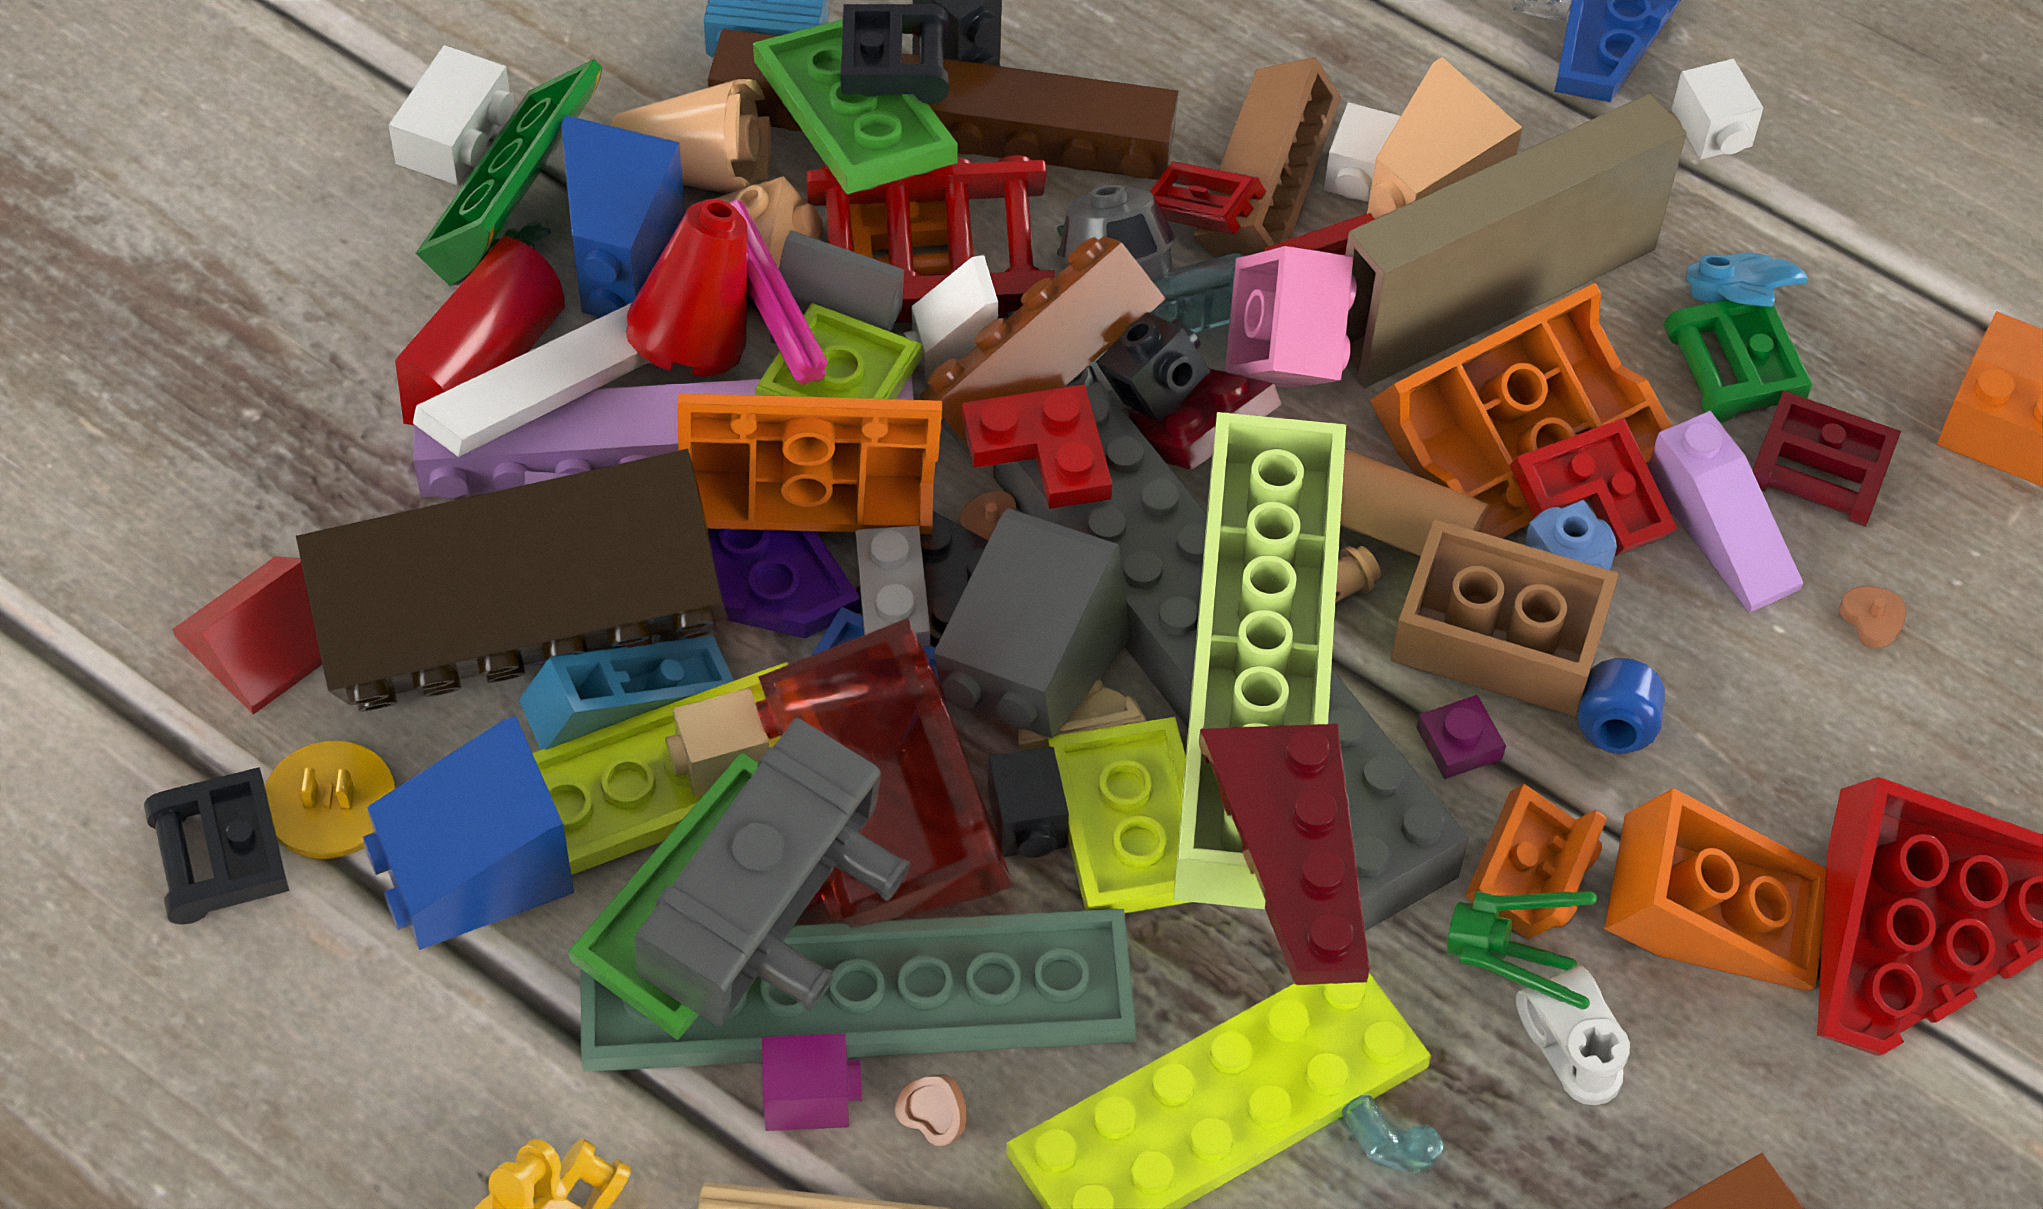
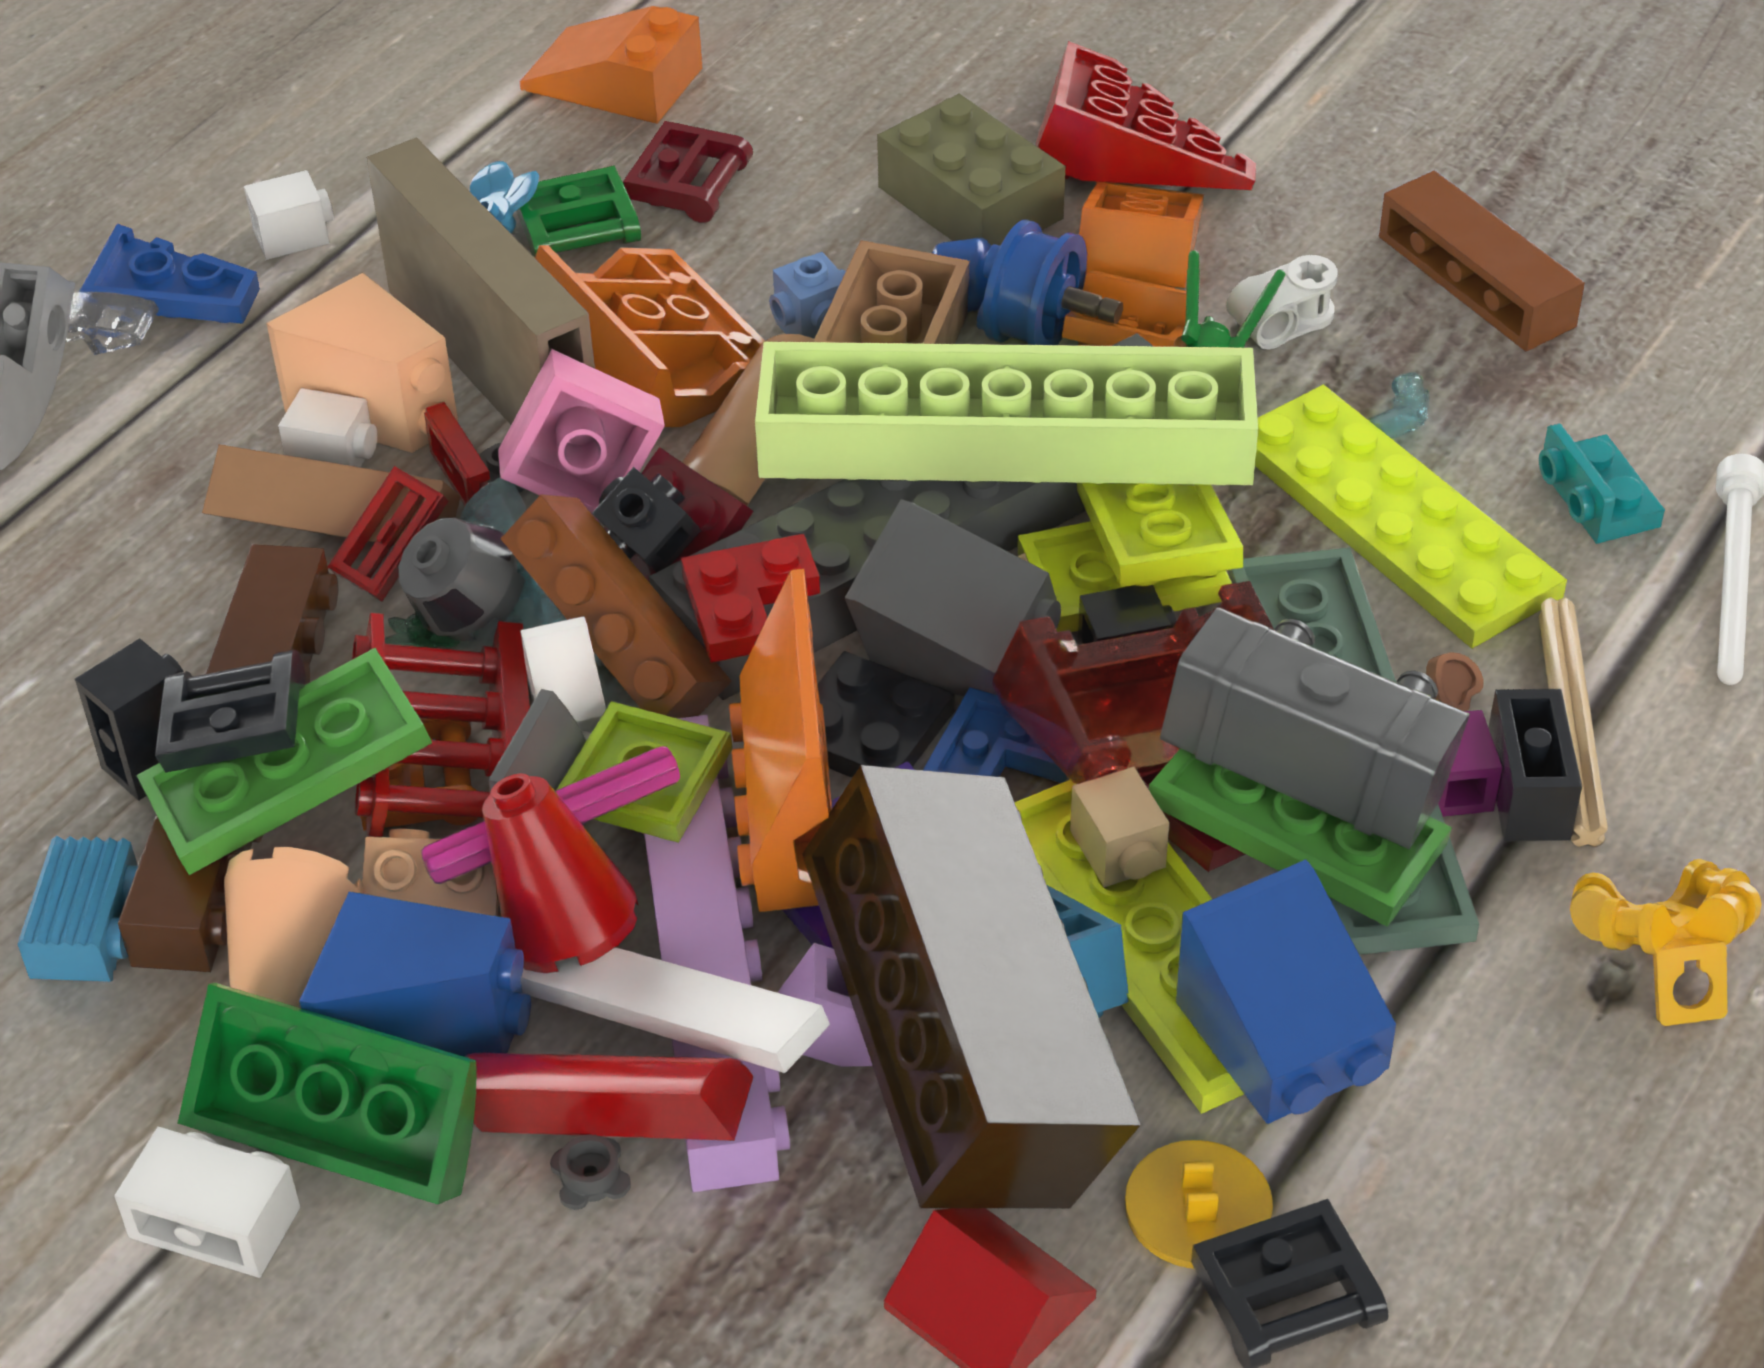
camera: 90 degrees left, 10 degrees down
light grey plate [855,525,930,650] -> none
dark red wing [1198,724,1370,985] -> none
red plate [1509,418,1677,556] -> none
lavender slope [1648,411,1803,613] -> none
nougat piece [1839,586,1906,648] -> none
none -> olive brick [877,94,1065,246]
none -> blue wheel [977,219,1123,345]
none -> neon yellow plate [1077,483,1243,587]
none -> black brick [1488,689,1582,841]

